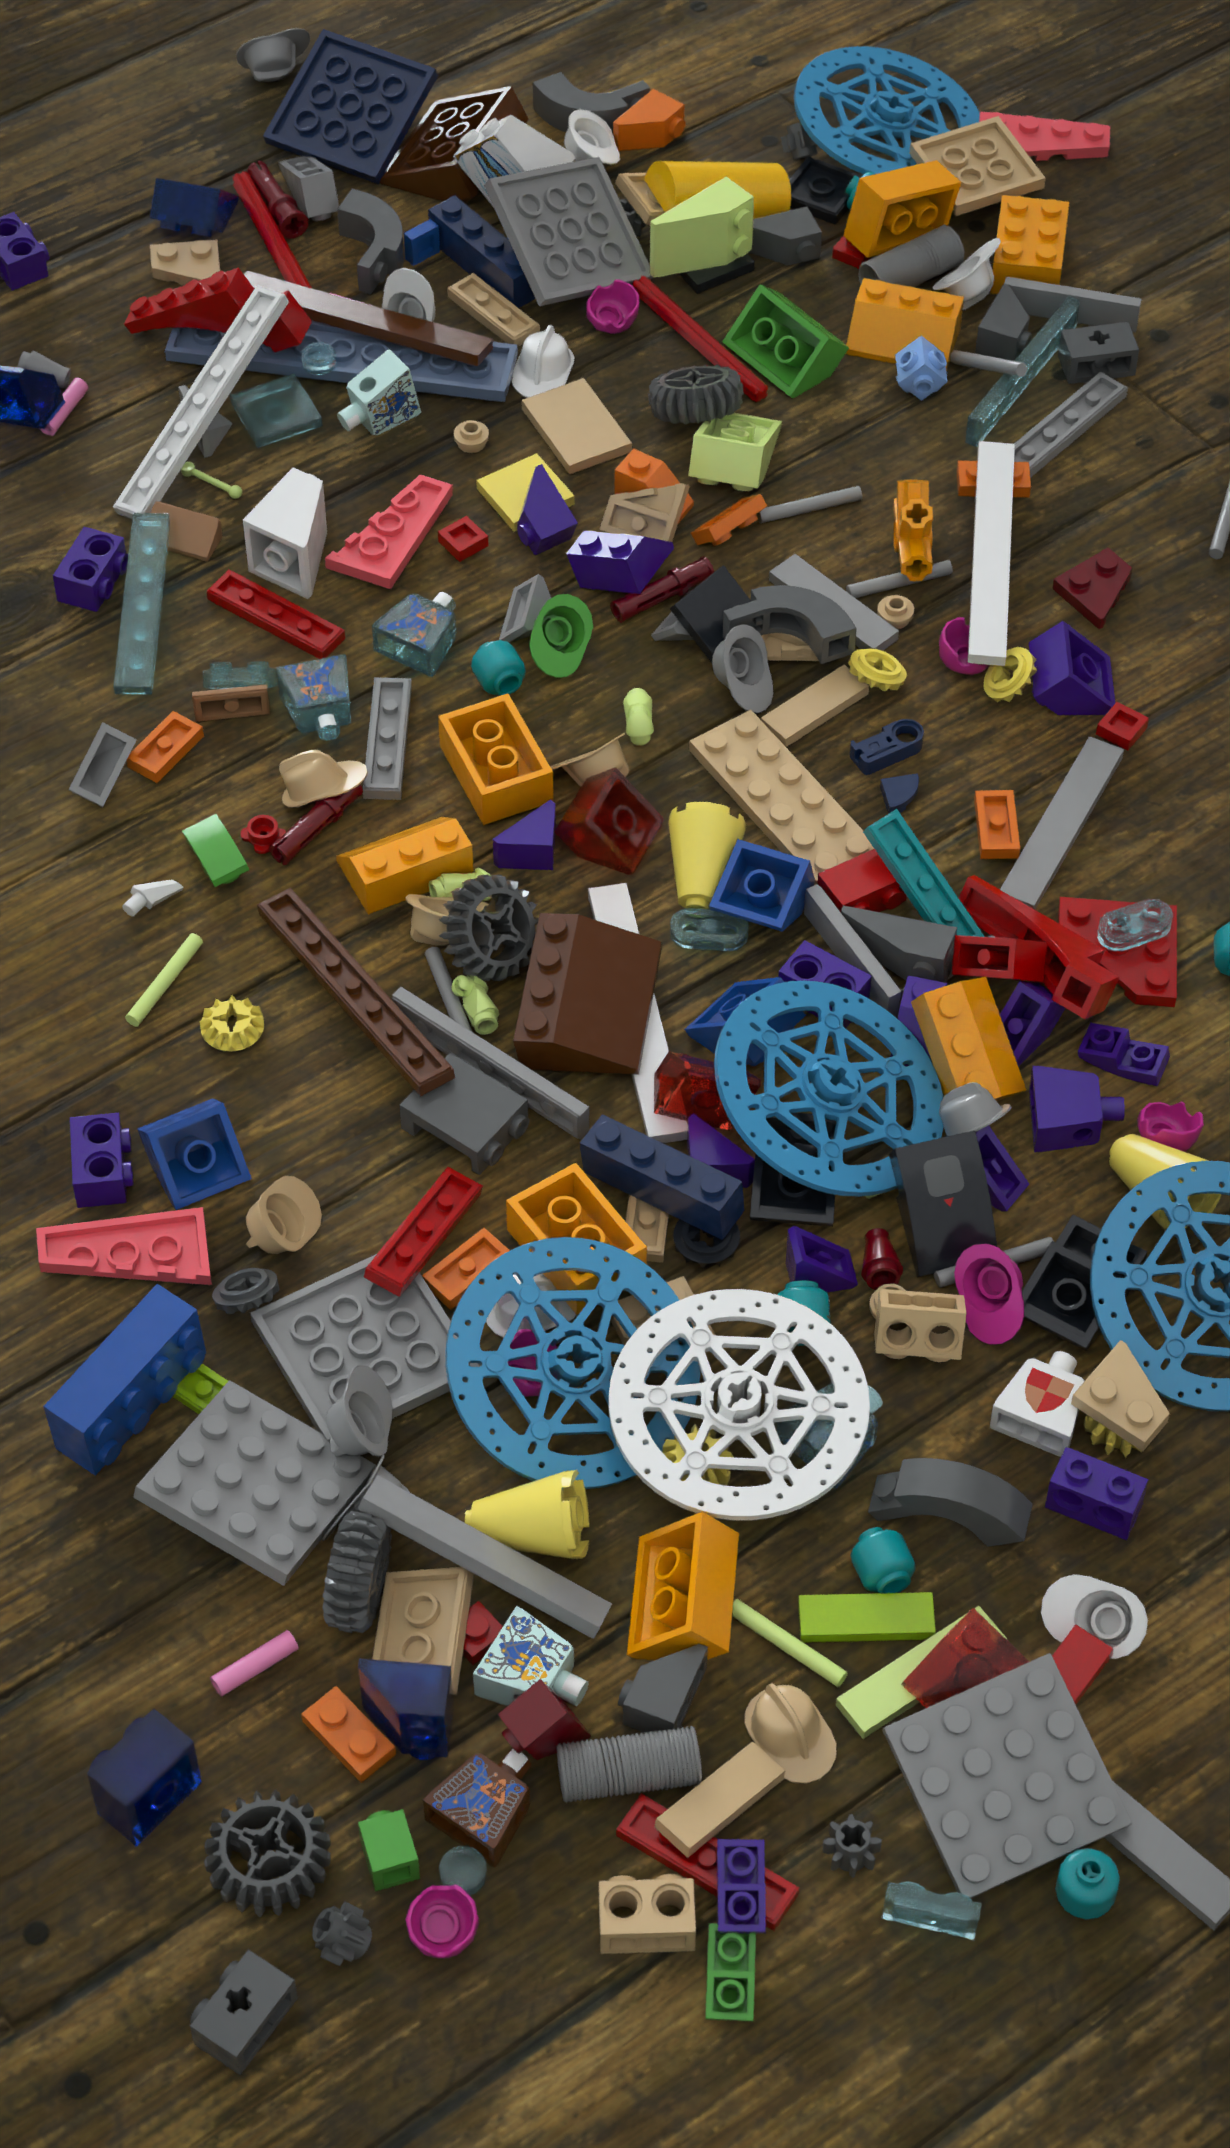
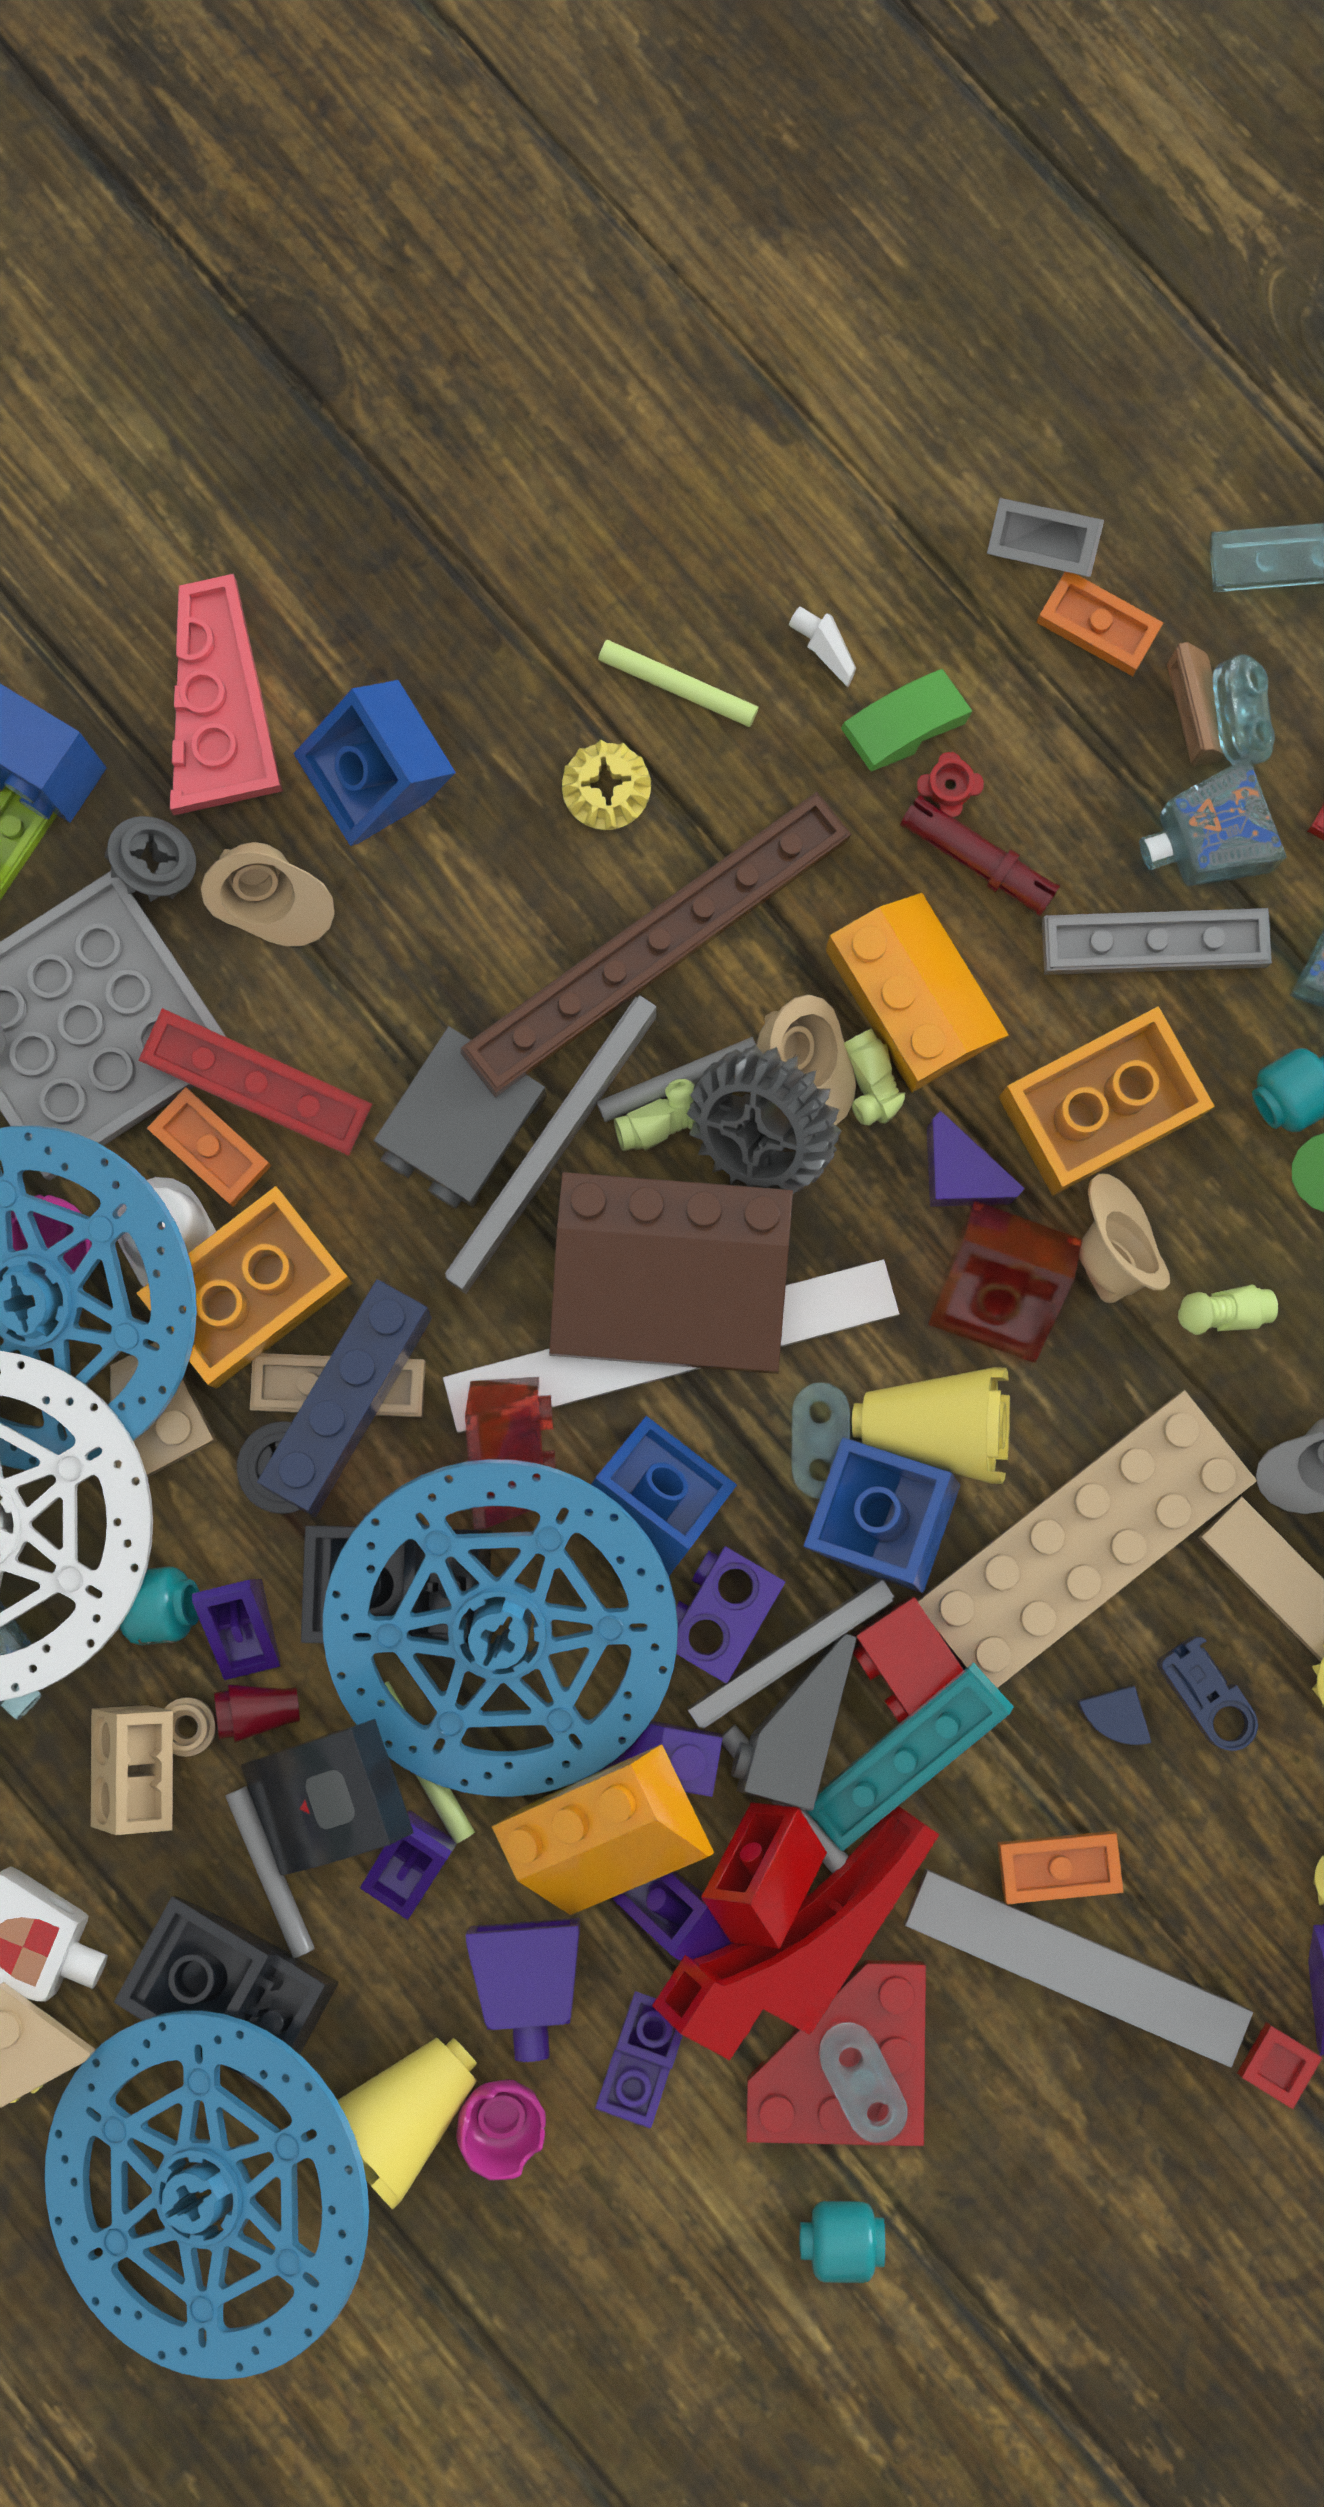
camera: 85 degrees right, 30 degrees up
dark purple brick [70,1113,134,1208] -> none
tan piece [279,750,368,807] -> none
dark purple slope [687,1113,755,1188] -> none
light grey piece [939,1082,1012,1136] -> none
dark pink piece [954,1243,1024,1345] -> none

